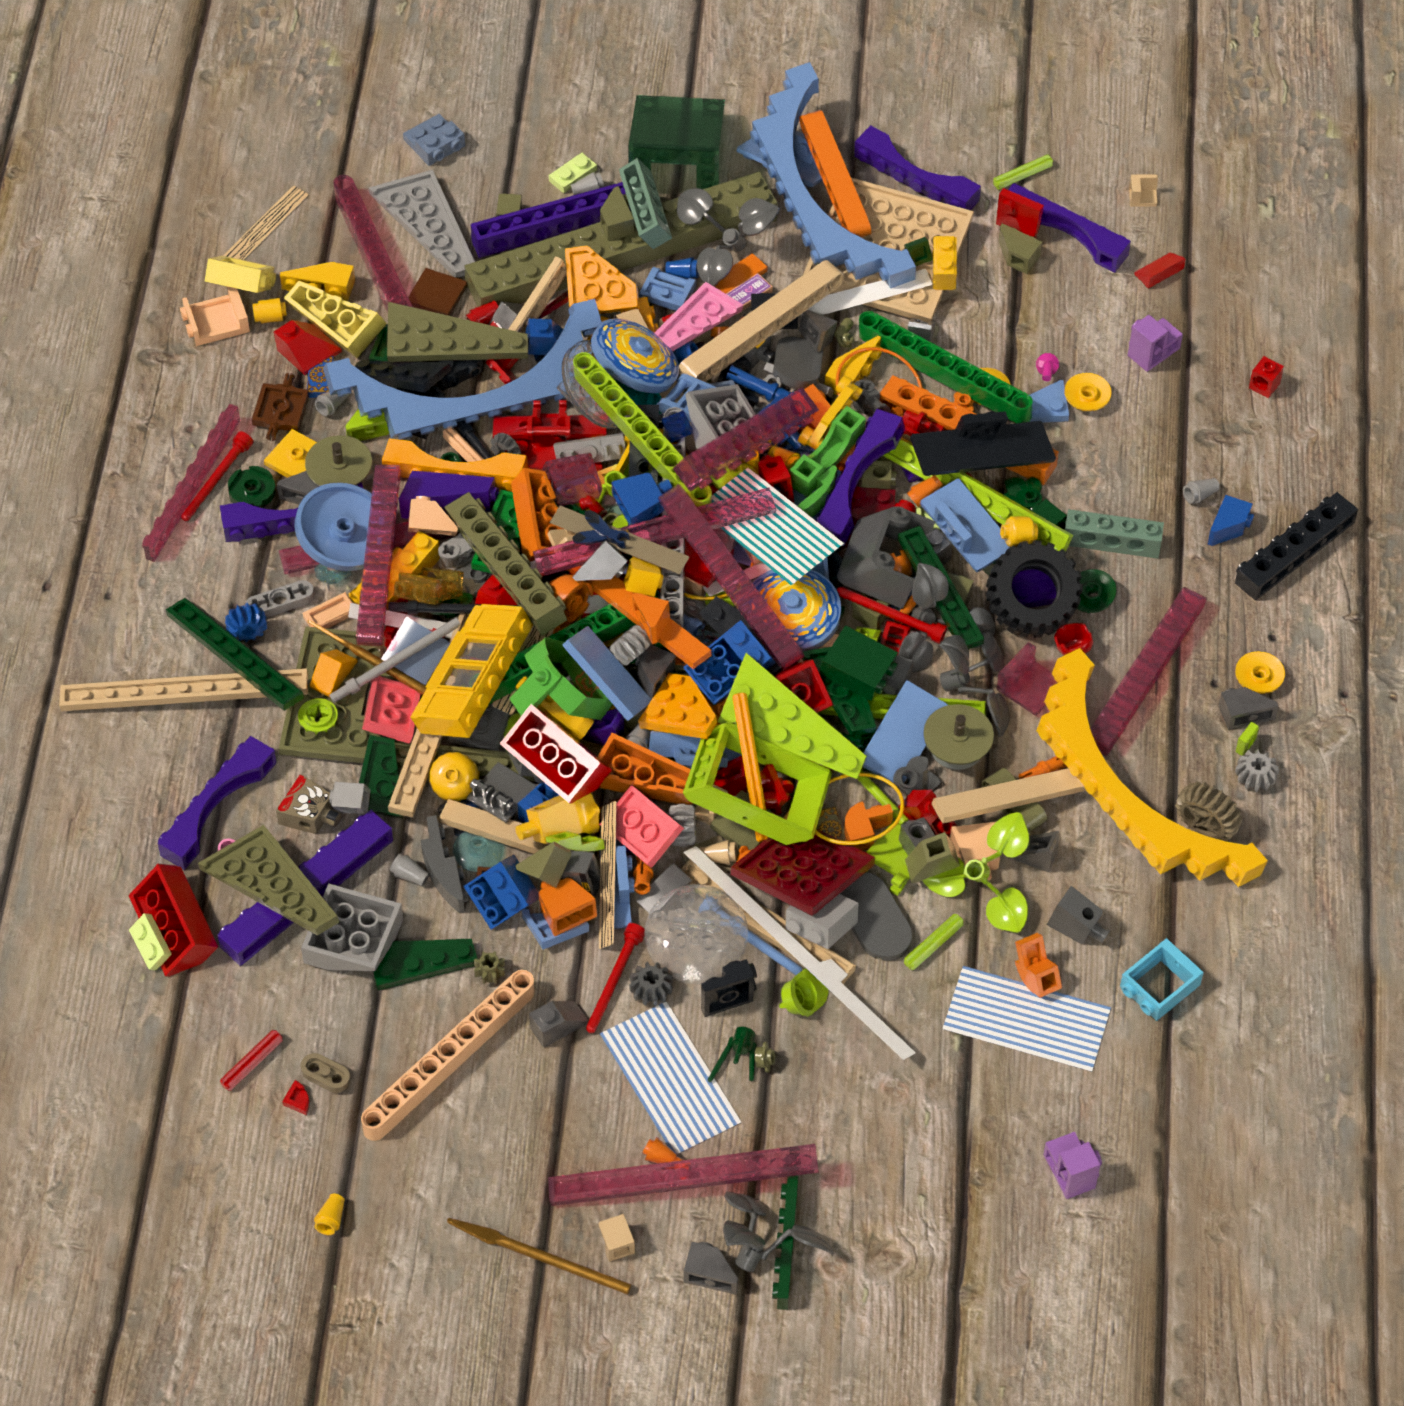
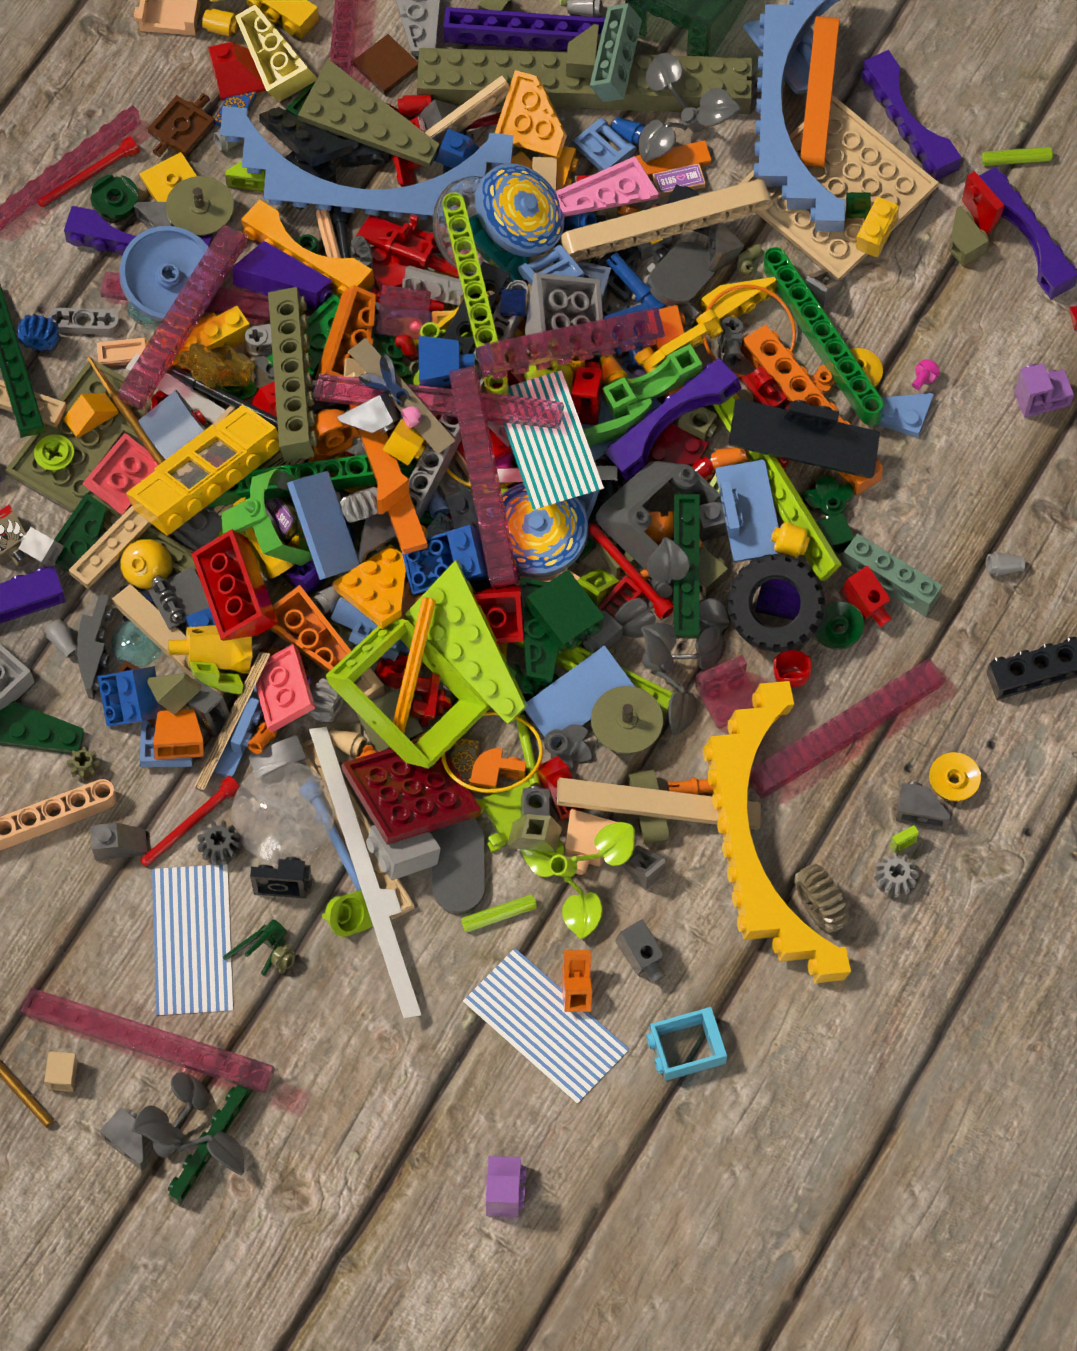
camera: 25 degrees right, 10 degrees up
light grey bar [329,617,462,703] -> none
light nougat slope [408,496,458,536] -> none
orange cone [642,1137,692,1174] -> none
white sticker [802,269,932,315] -> none
yellow dish [1064,373,1111,411] -> none
blue slope [1208,495,1255,546] -> none
none -> bright pink hinge [401,406,422,428]
none -> red torso [839,565,892,628]

